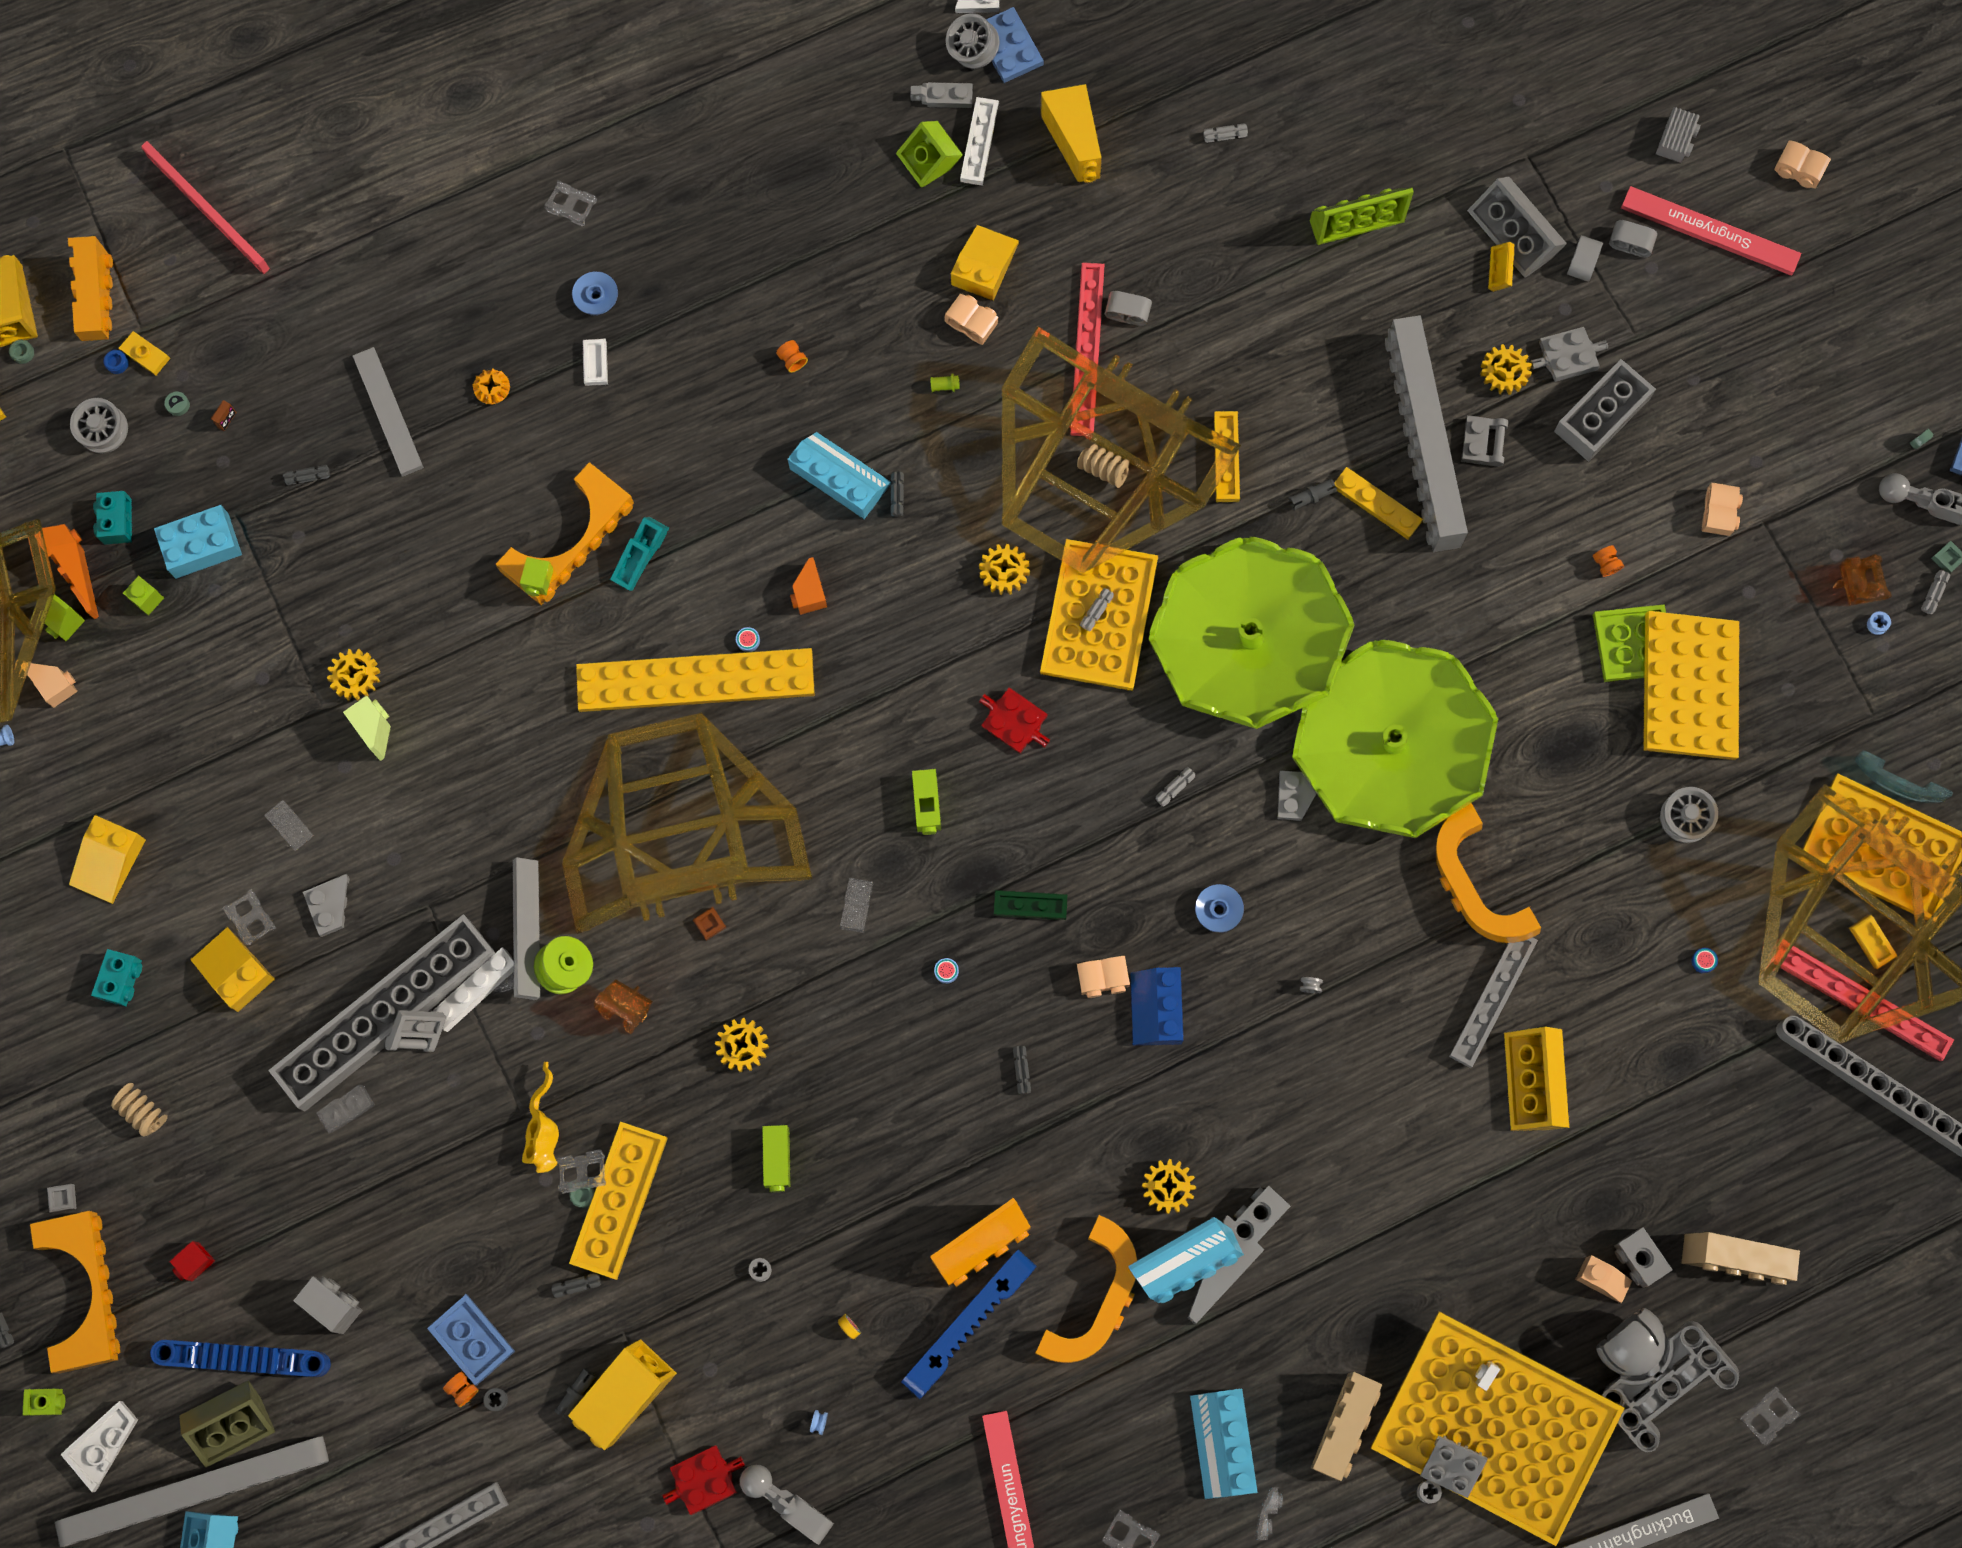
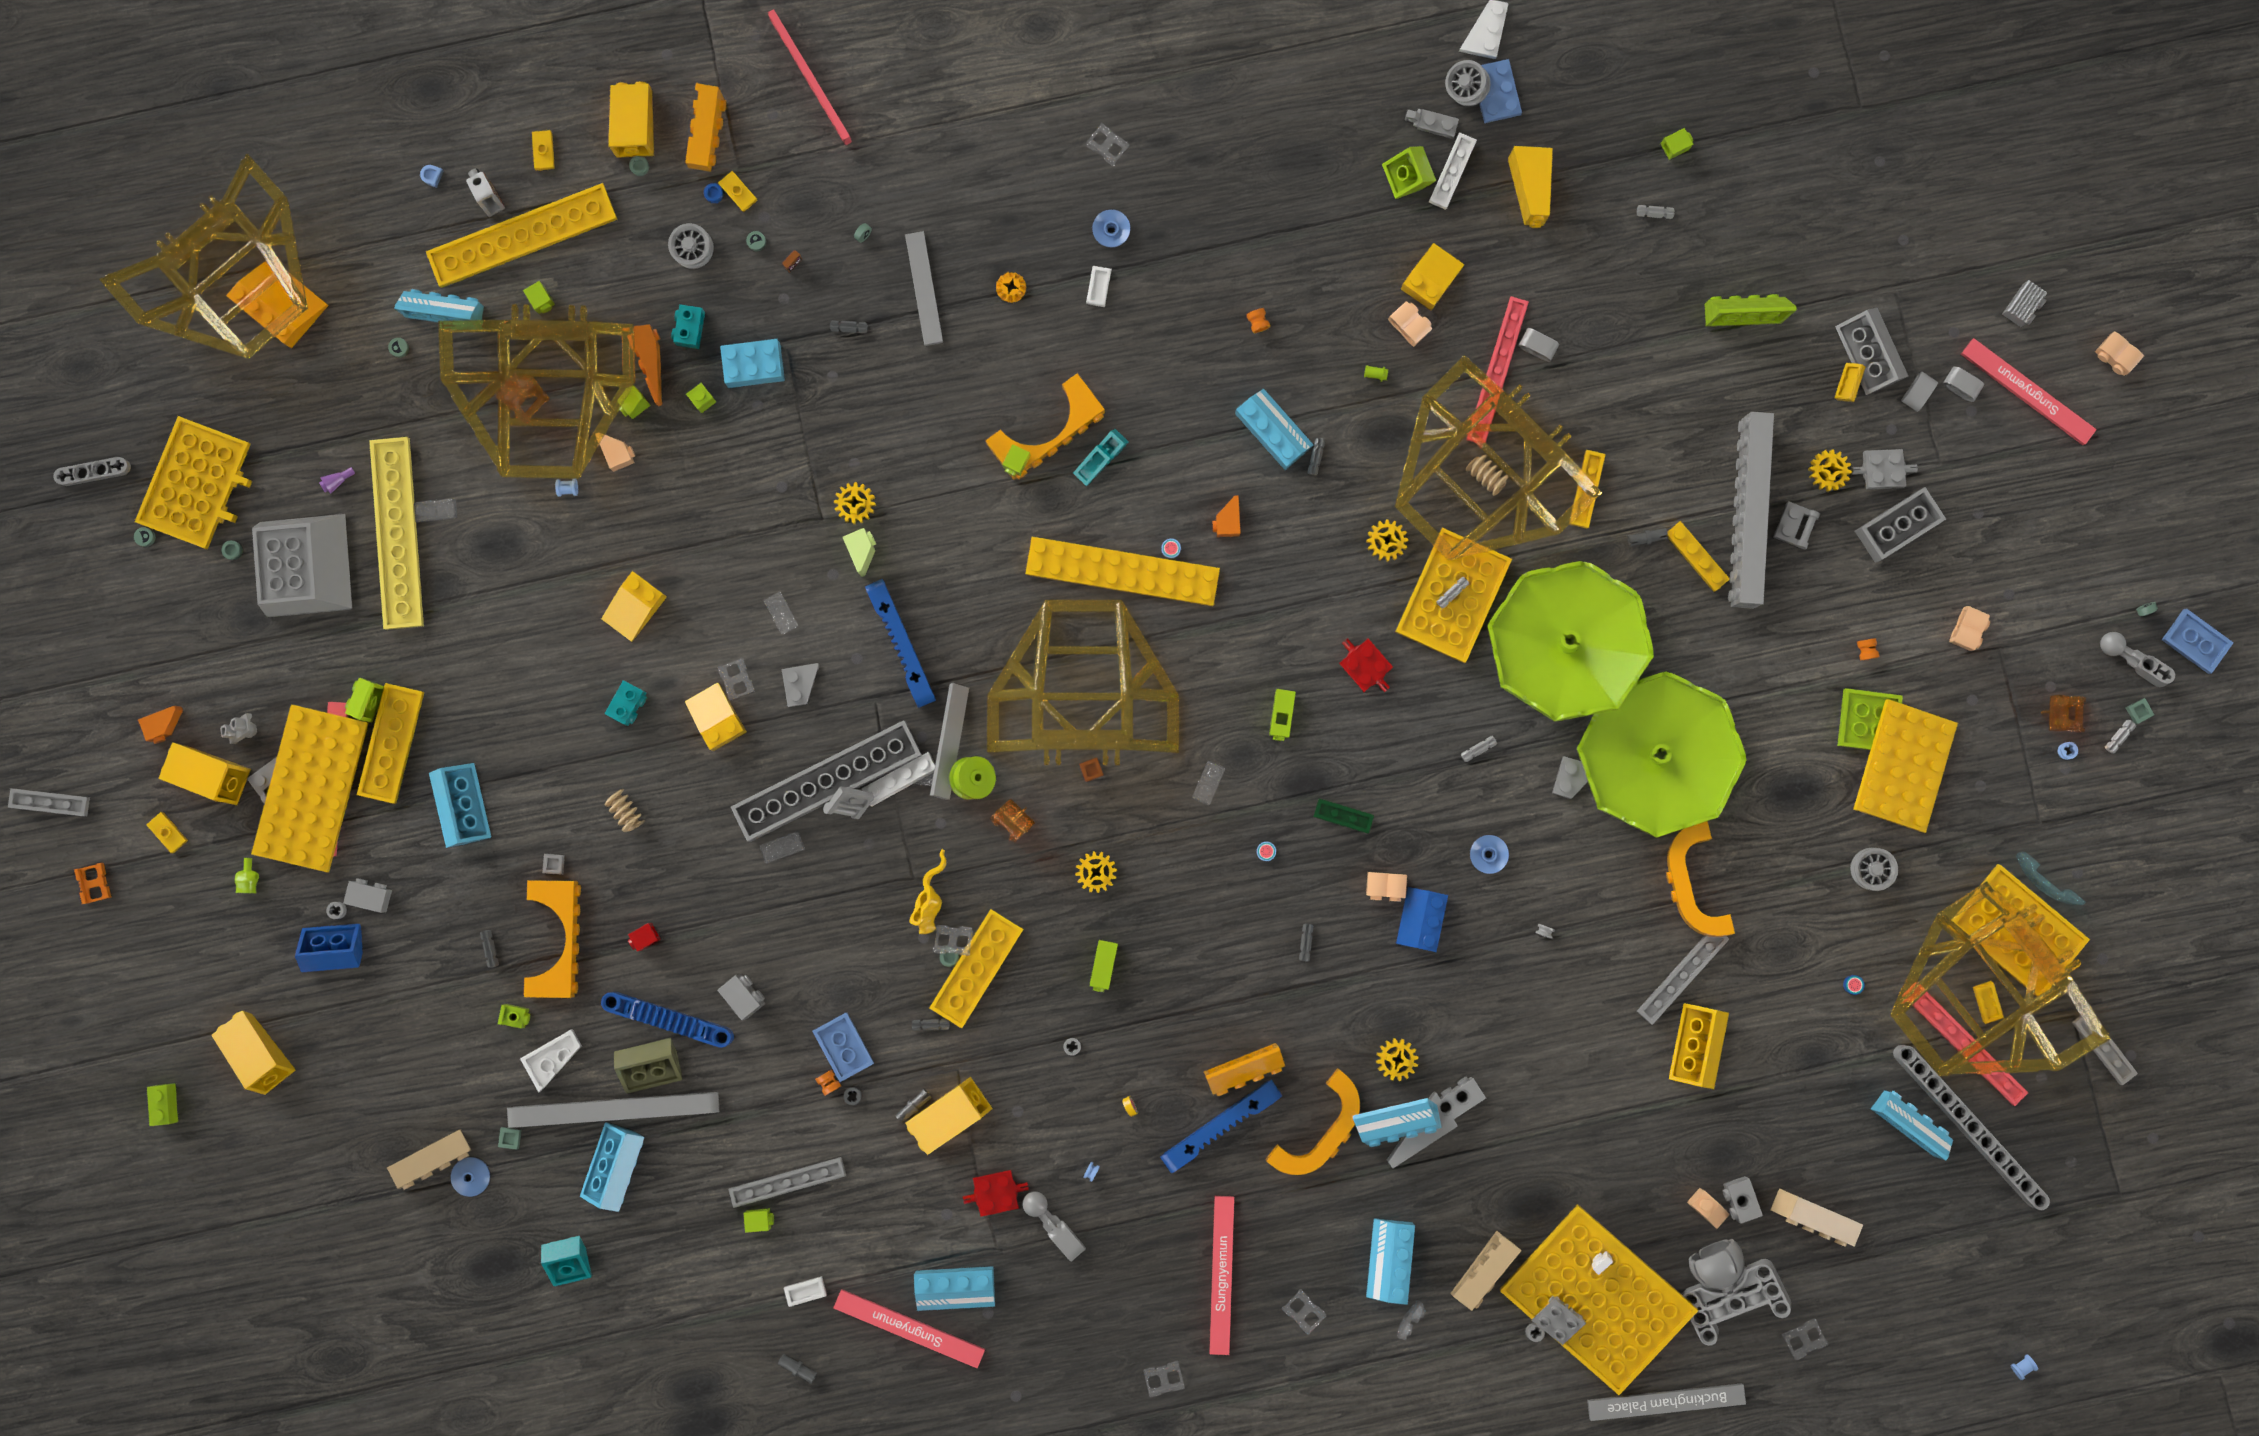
camera: 10 degrees right, 10 degrees up
none -> sand green tile [854,223,872,243]
none -> blue gear [865,579,936,708]
none -> lime brick [1660,128,1693,160]
none -> medium azure slope [1871,1091,1953,1160]

